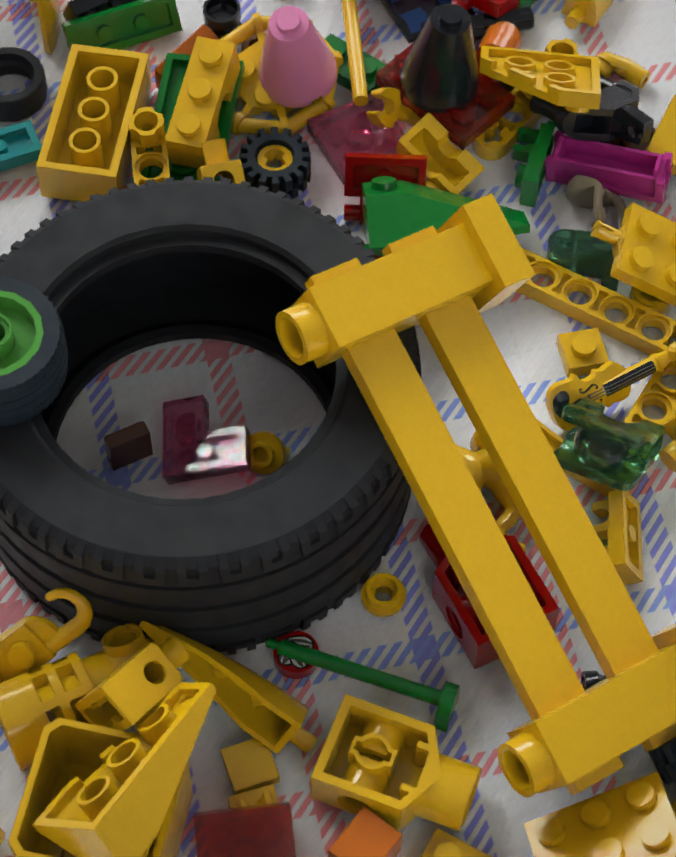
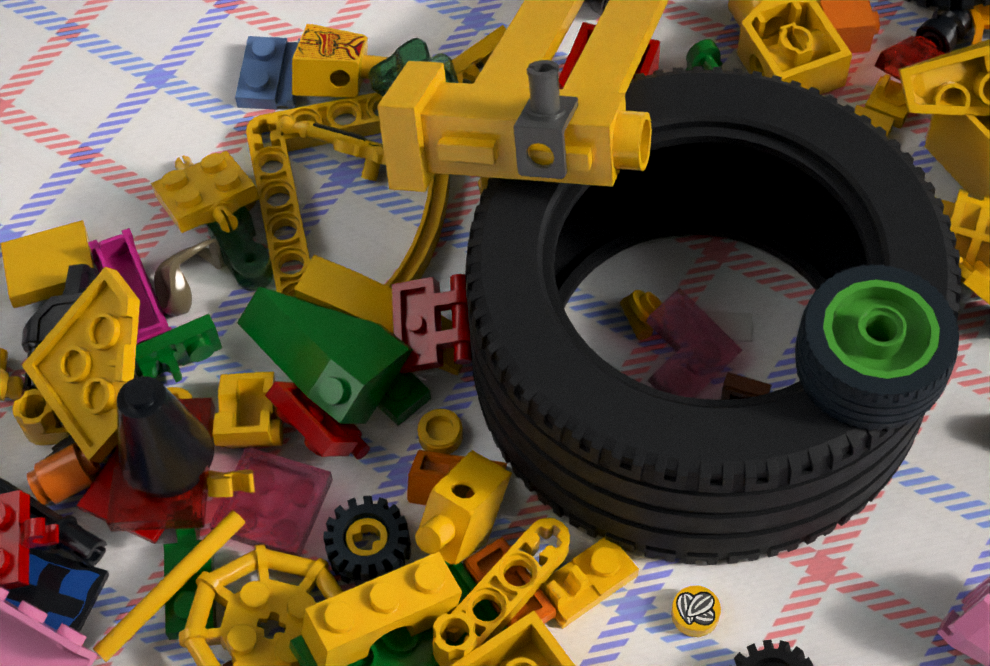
camera: 130 degrees left, 0 degrees up
yellow torso [75,637,189,731] -> none
bright pink cone [258,6,337,108] -> none
yellow plate [556,327,609,378] -> none
none -> dark grey bracket [514,60,578,179]

